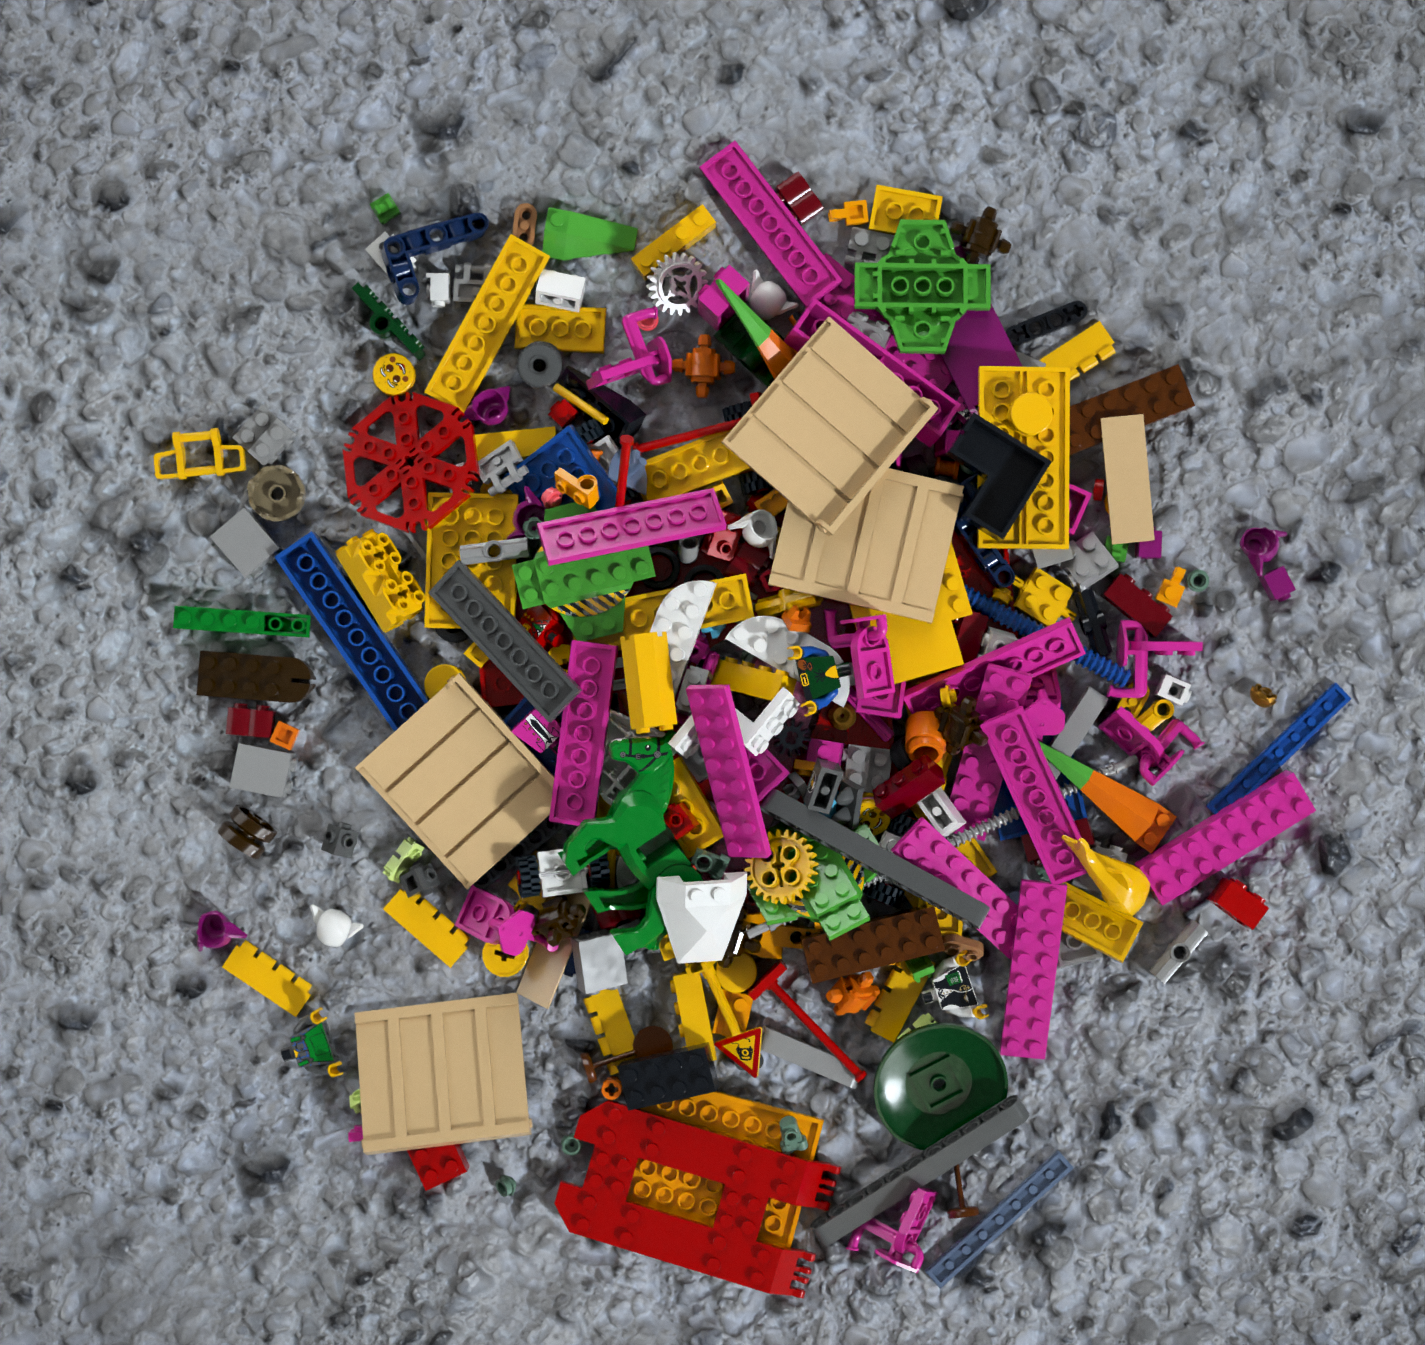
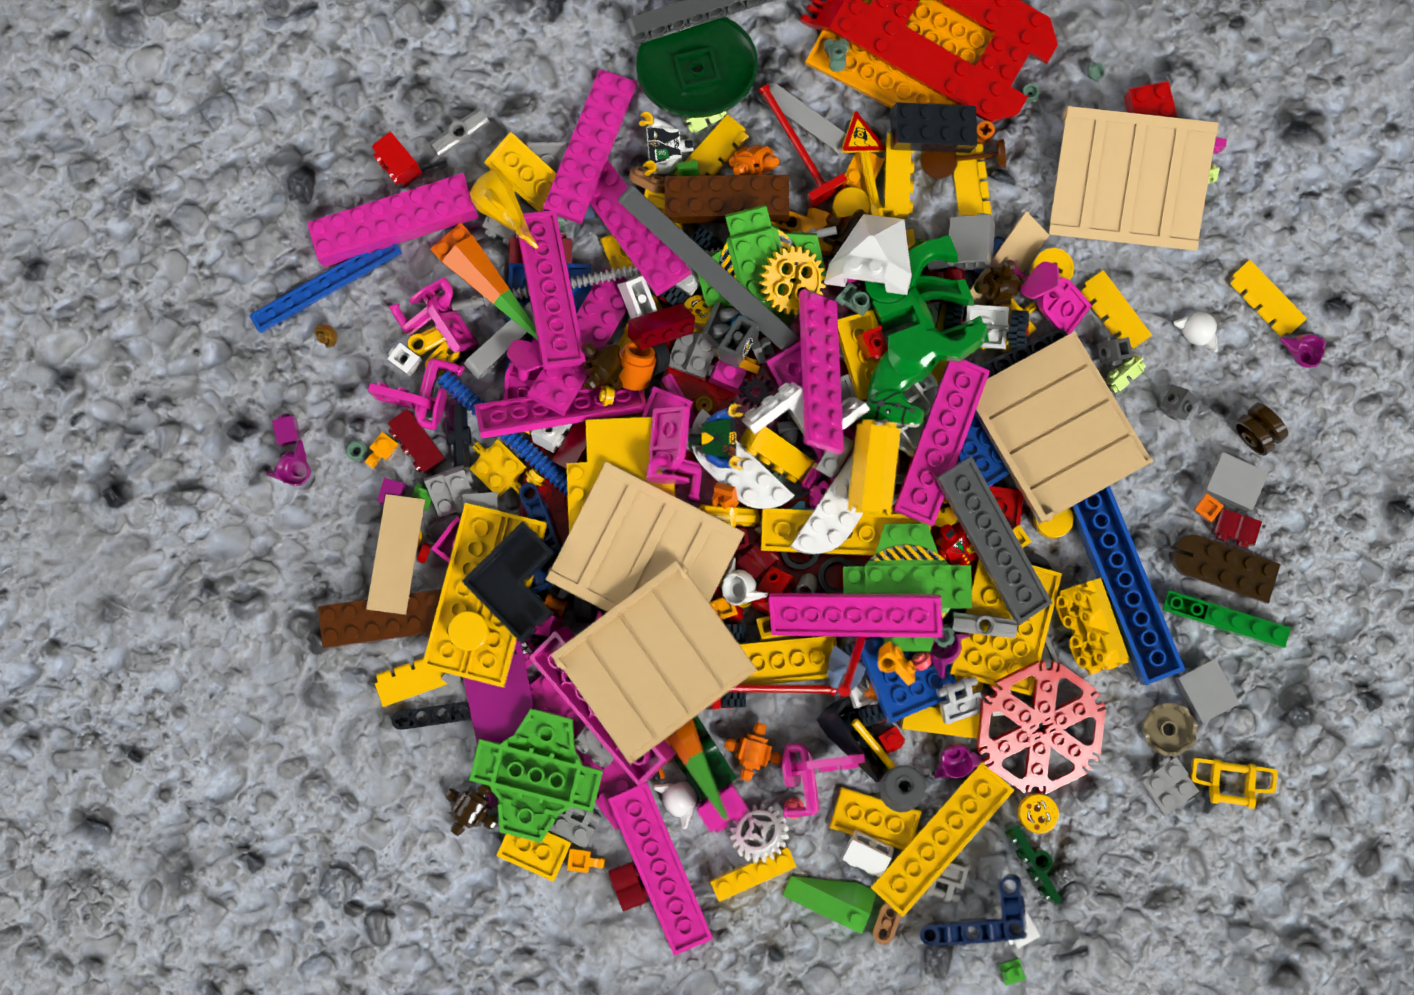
camera: 165 degrees left, 5 degrees down
torso [281,1007,344,1077] -> none
white brick [426,273,451,308] -> none
dark pink torso [511,707,561,755] -> none

